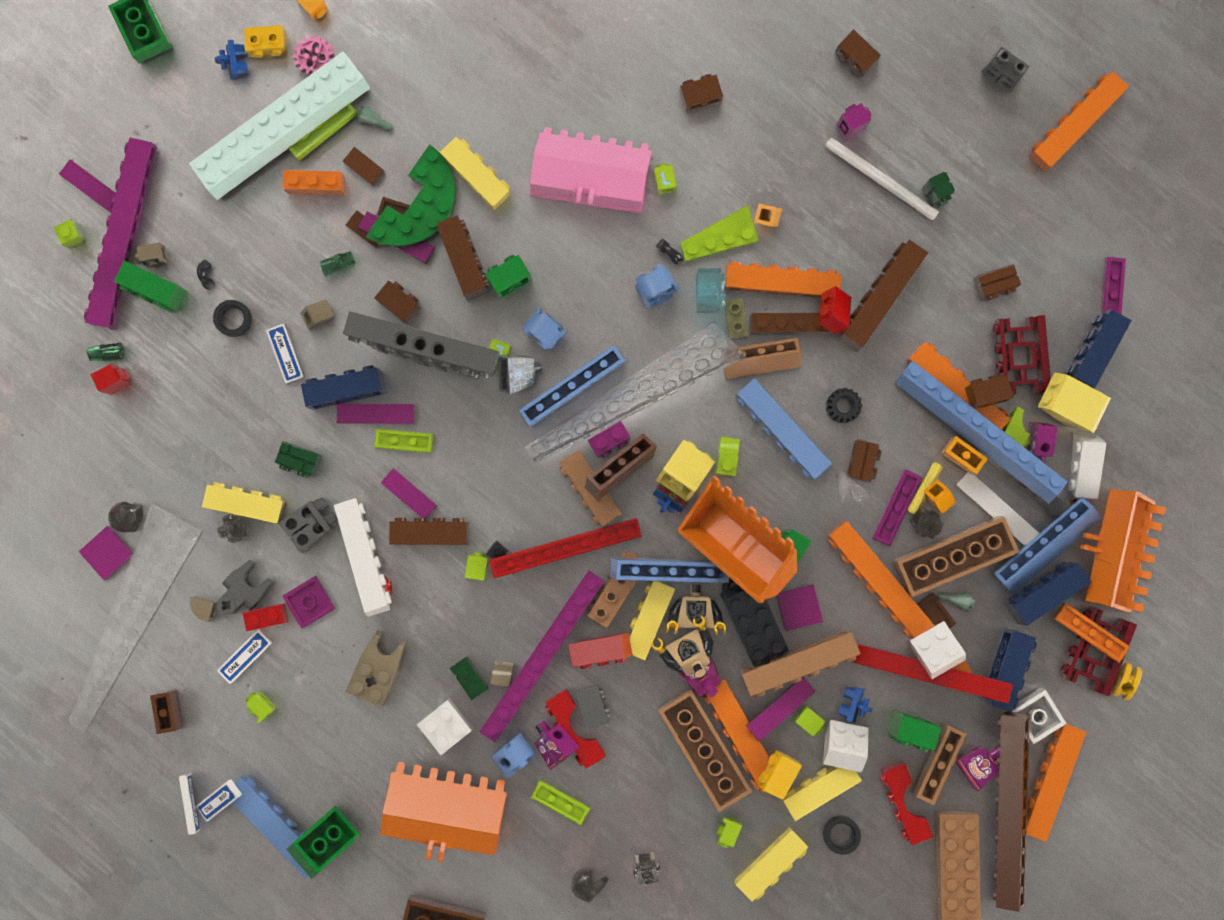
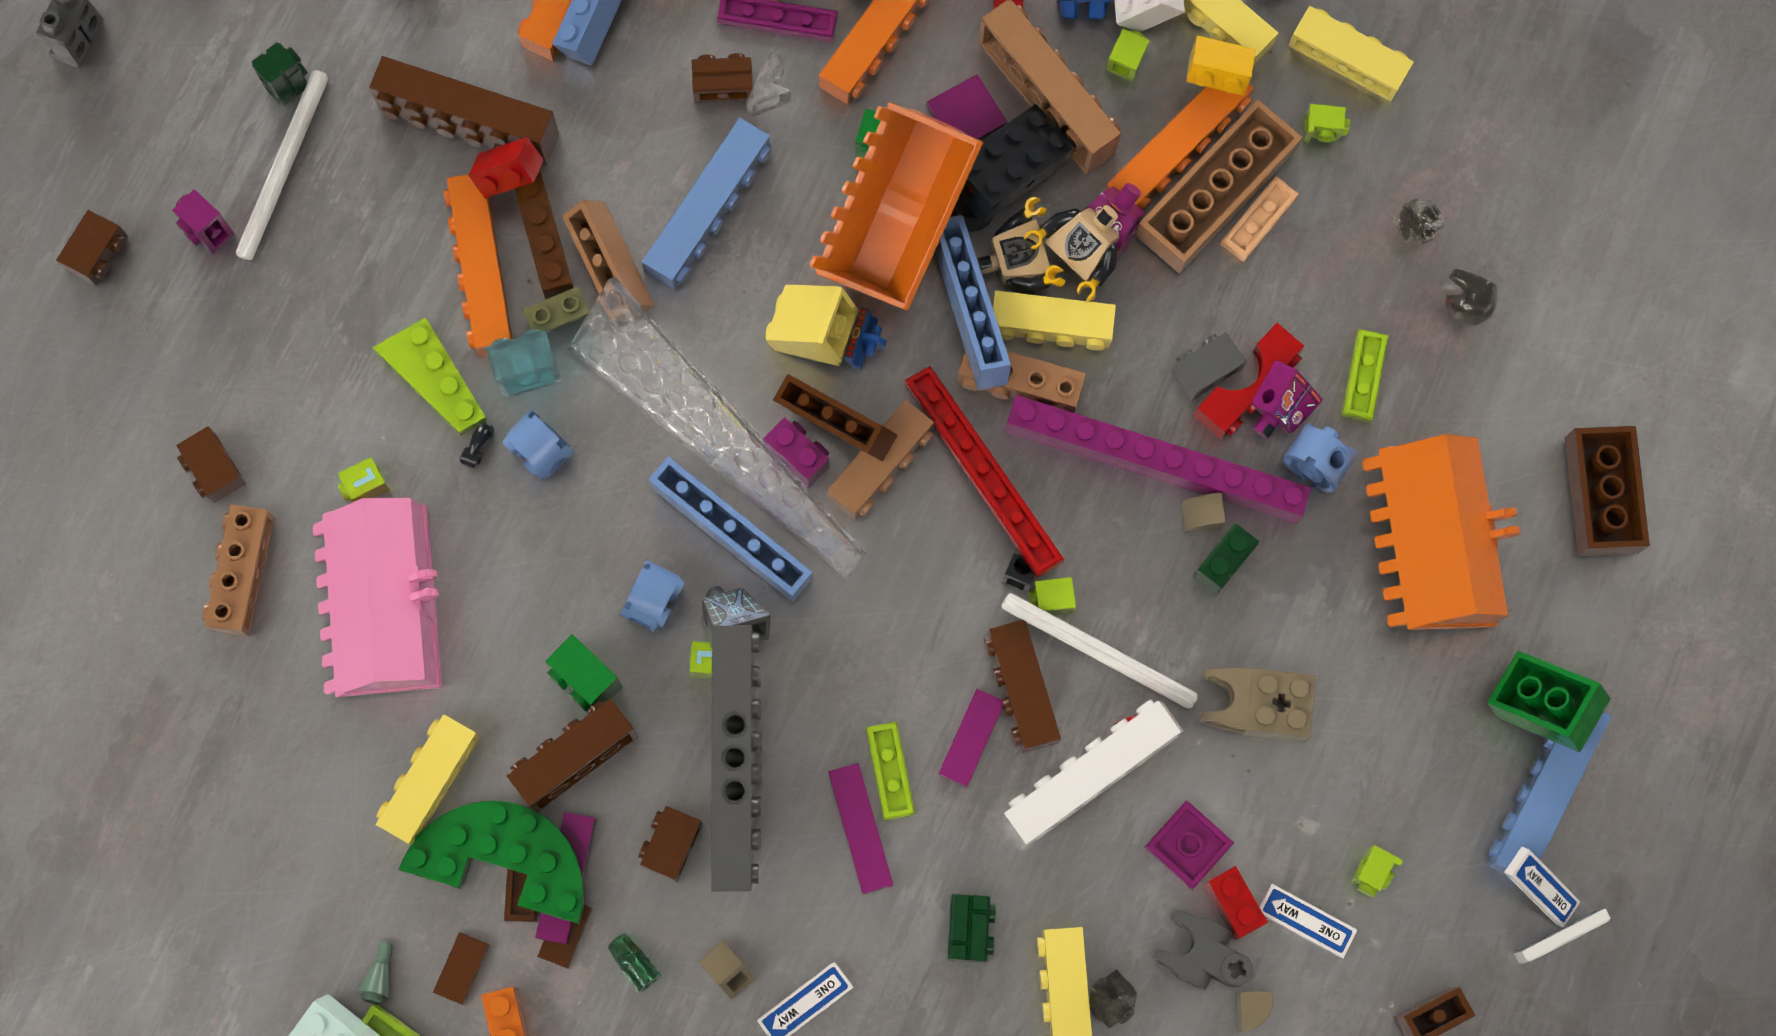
camera: 110 degrees left, 10 degrees down
dark grey hips [278,497,338,553] -> none
dark blue brick [301,365,387,410] -> none
white brick [417,698,473,755] -> none
brick [568,632,633,669] -> none
lime arch [715,436,740,477] -> none
magenta tile [746,676,816,741] -> none
light orange brick [754,203,782,227] -> none
black tyre [826,388,862,423] -> none
none -> medium nougat brick [202,504,274,637]
none -> white axle [1002,593,1198,709]
none -> light nougat tile [1220,176,1299,262]

